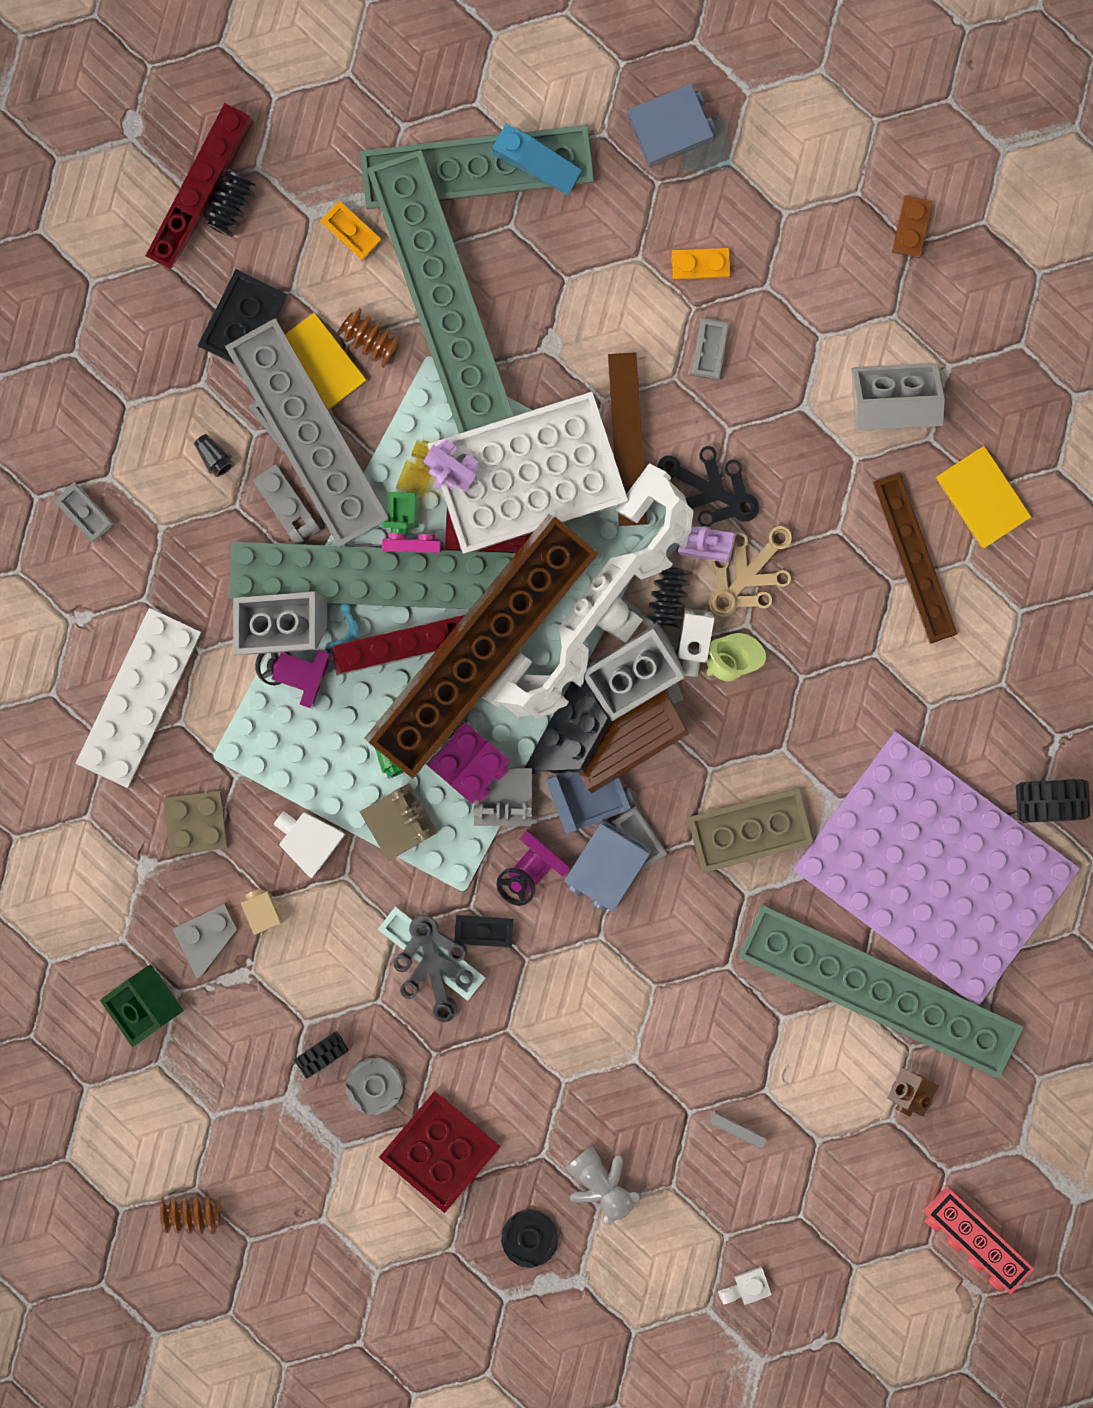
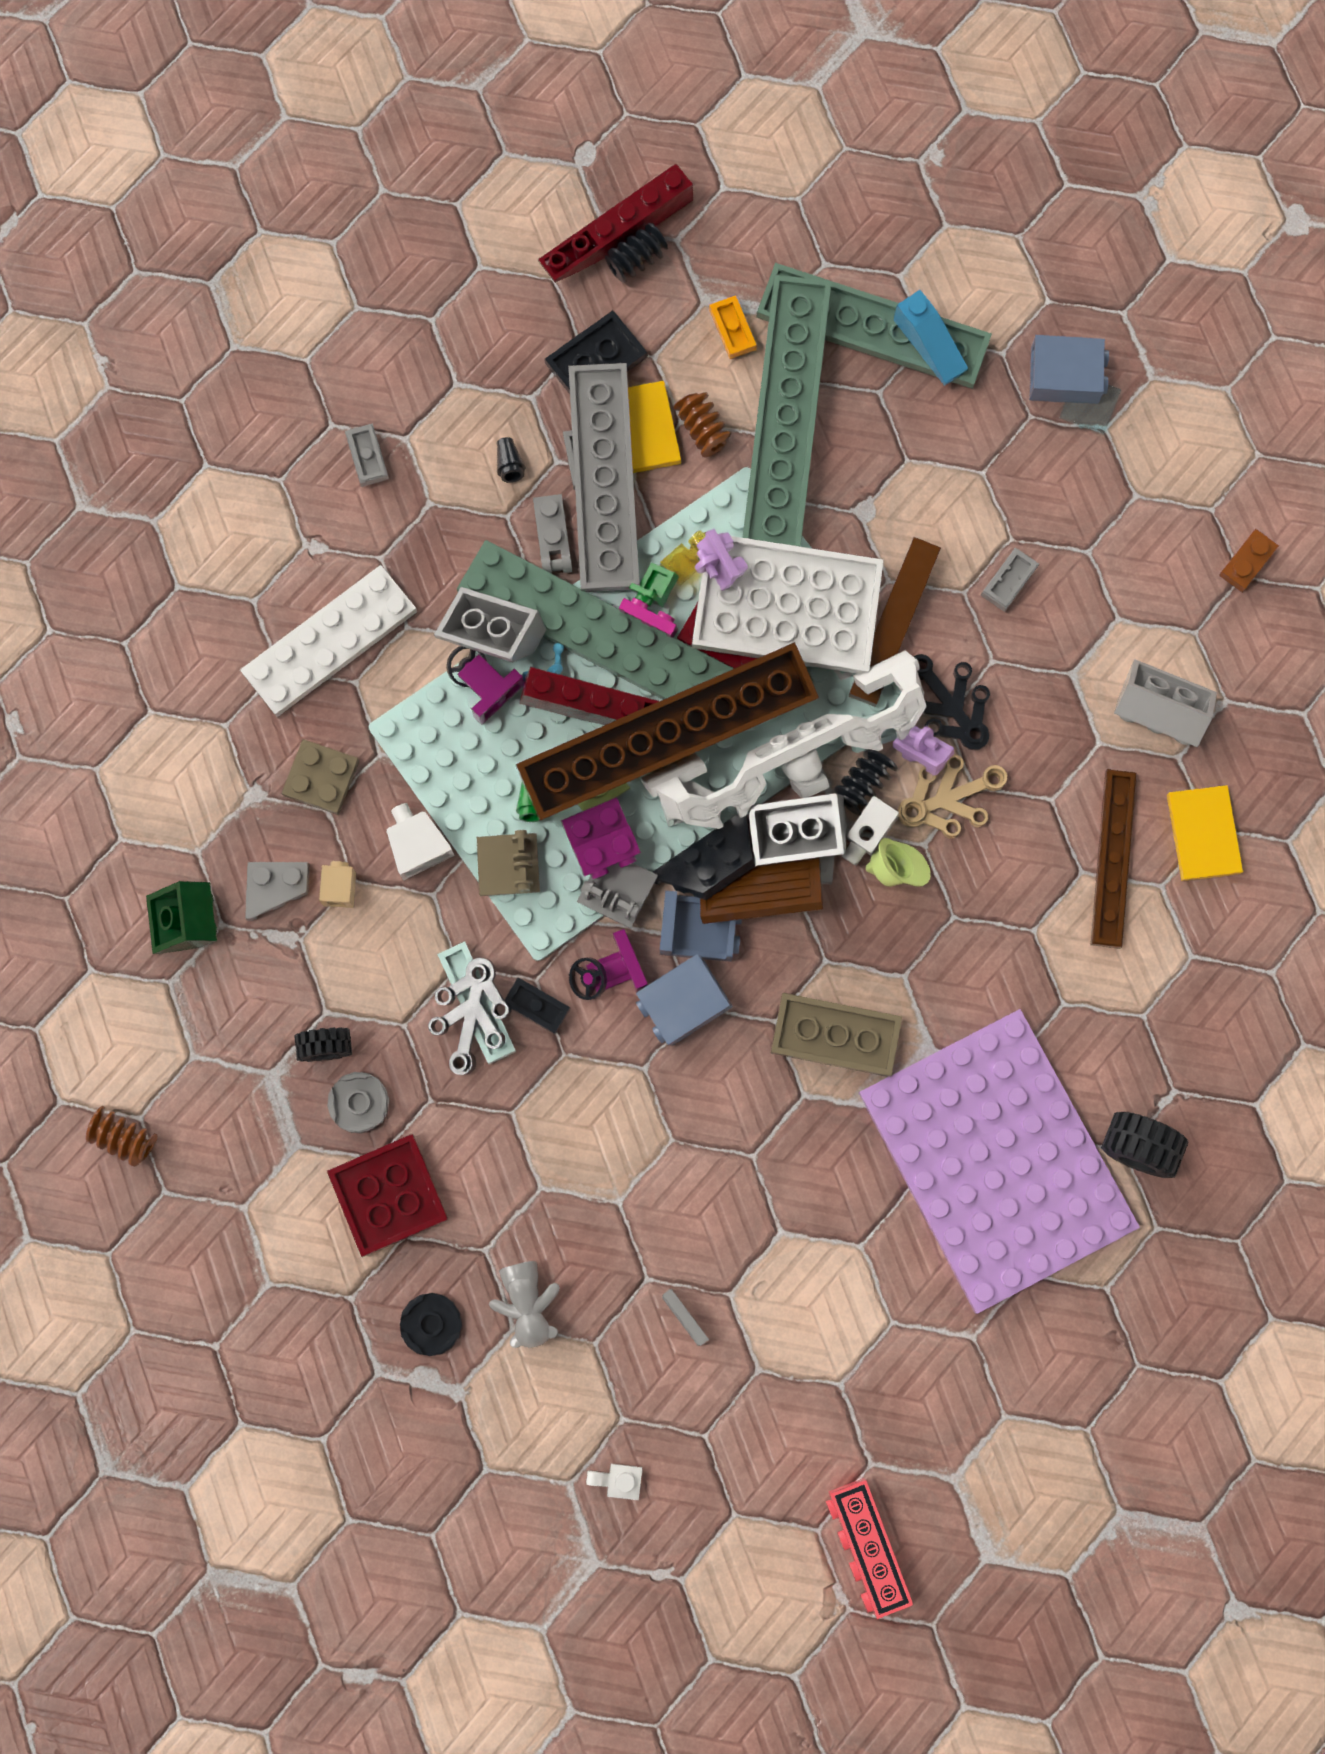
camera: 25 degrees right, 10 degrees down
light grey tile [612,806,667,870] -> none
light orange plate [671,248,730,281] -> none
sand green plate [737,905,1023,1079] -> none
reddish brown brick [887,1068,939,1117] -> none

